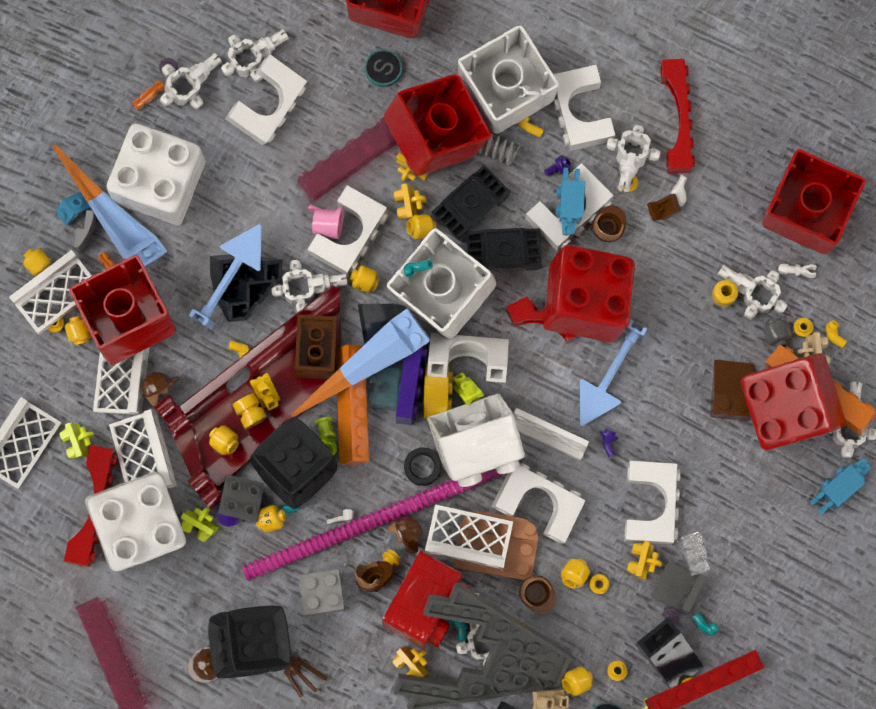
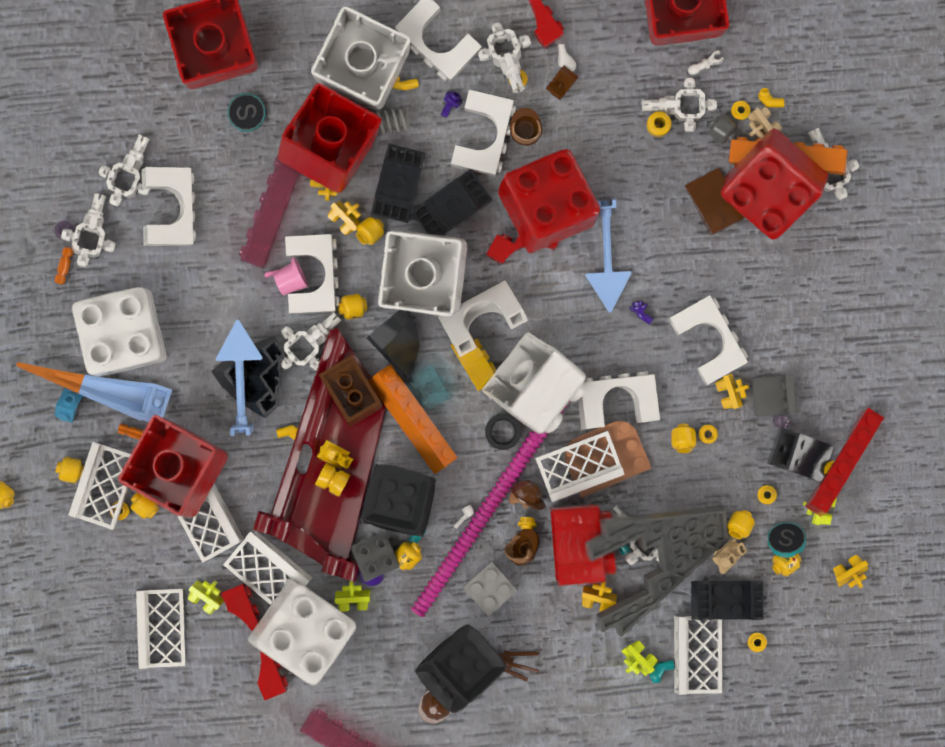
camera: 30 degrees left, 10 degrees up
light grey slope [74,210,97,252] -> none
reddish brown piece [142,372,178,406] -> none
yellow head [209,426,239,455] -> none
light blue plate [291,308,431,417] -> none
lime connector [315,417,337,455] -> none
dark purple hinge [396,346,427,426] -> none
teal arm [403,259,433,277] -> none
neon yellow hips [452,373,484,406] -> none
white fence [514,408,589,461] -> none
reddish brown piece [519,575,556,613] -> none
dark azure hinge [556,168,585,236] -> none
clear pin [677,531,711,576] -> none
teal arm [692,612,719,636] -> none
dark azure hinge [810,458,871,514] -> none

